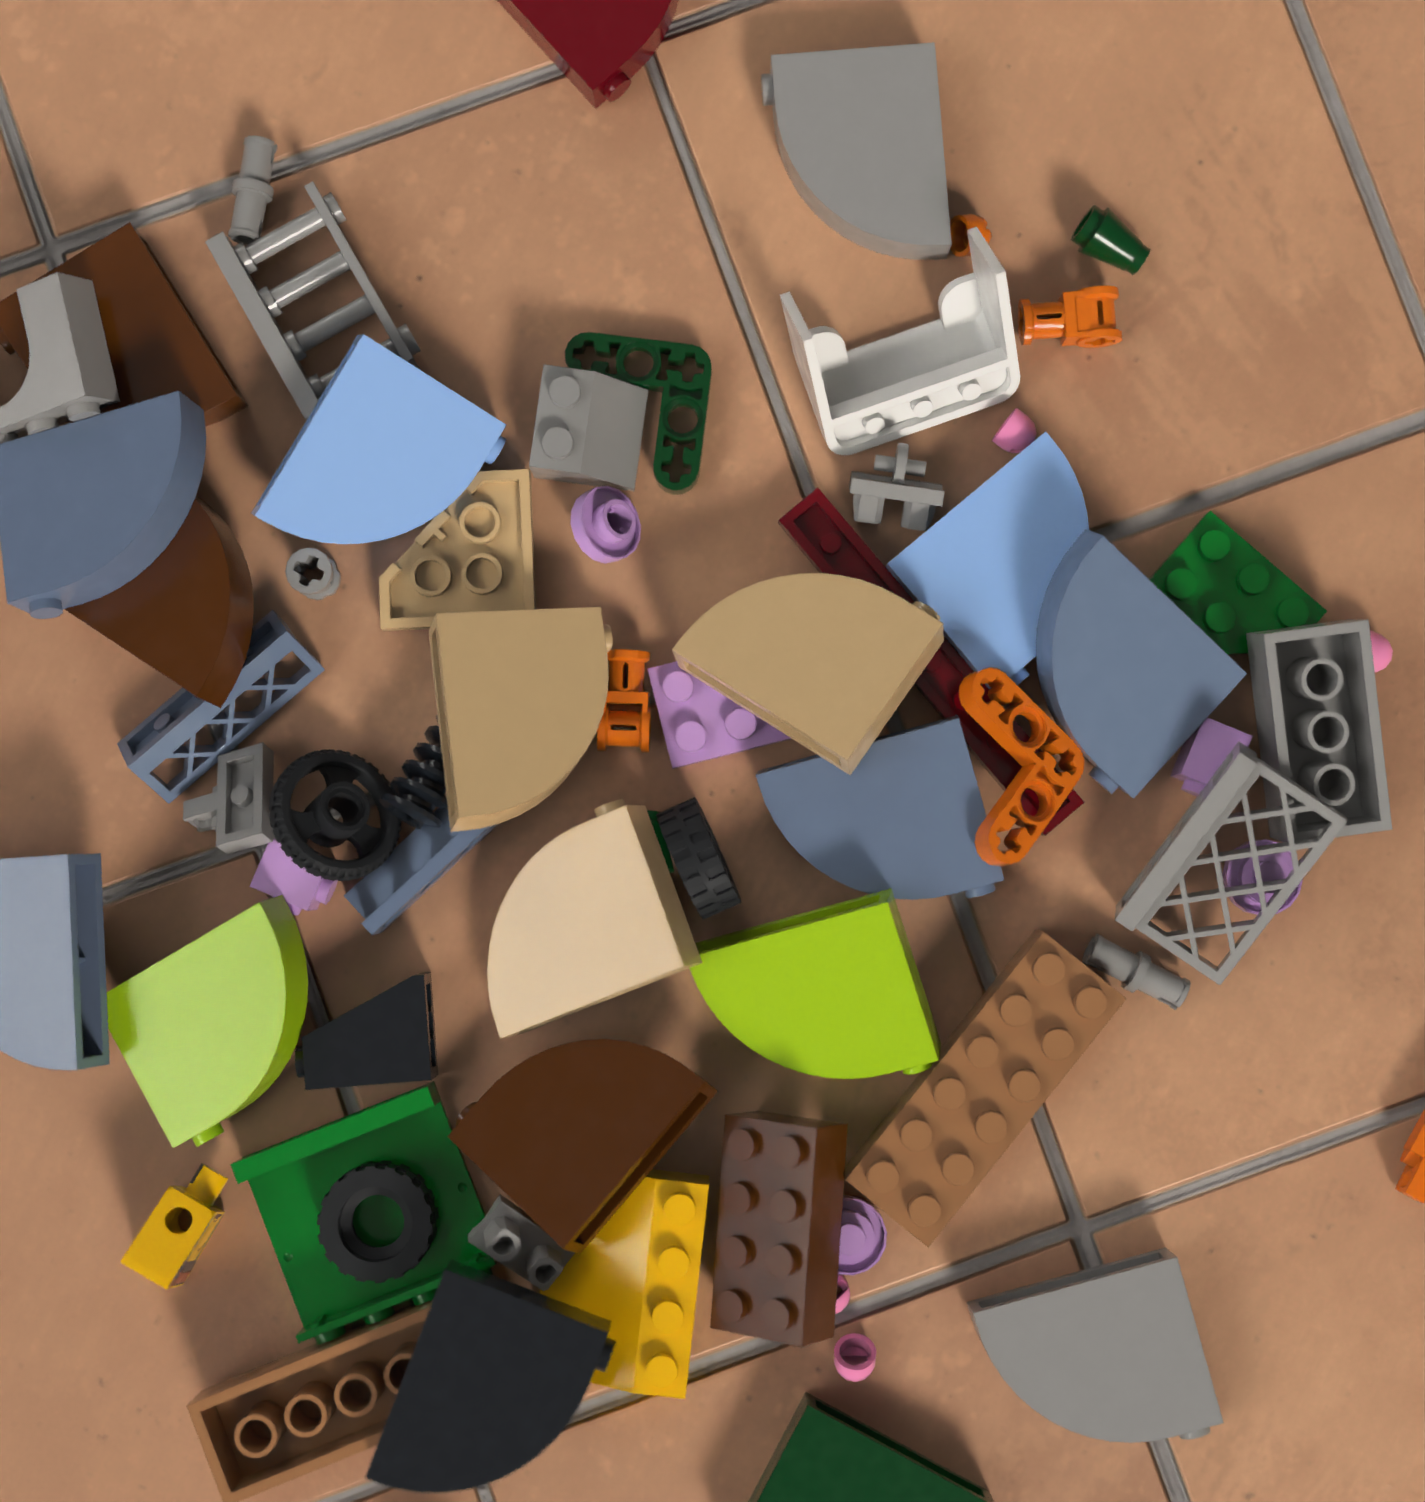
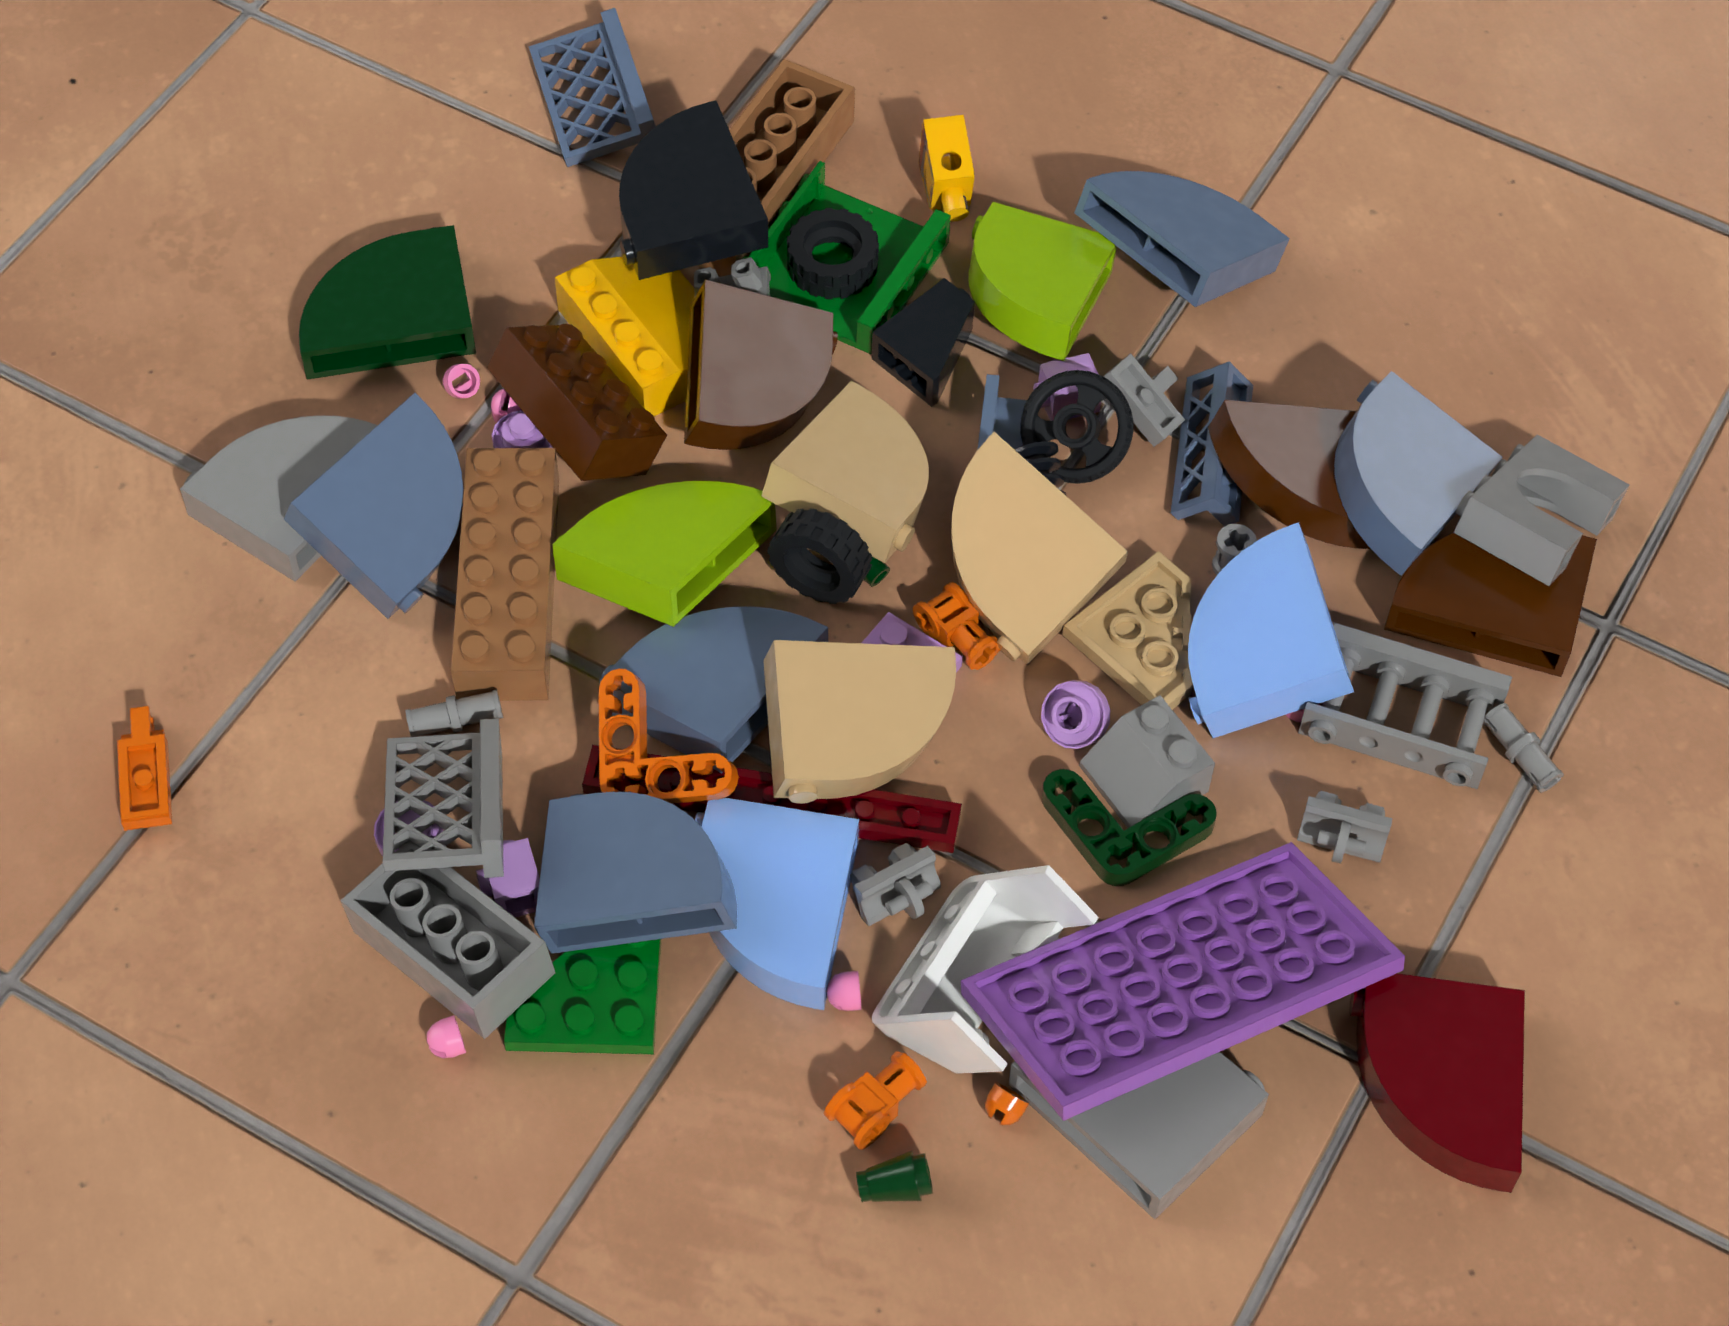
camera: 135 degrees right, 30 degrees down
none -> sand blue brick [284,393,463,619]
none -> medium lavender plate [961,842,1405,1121]
none -> light grey hips [1297,791,1392,864]

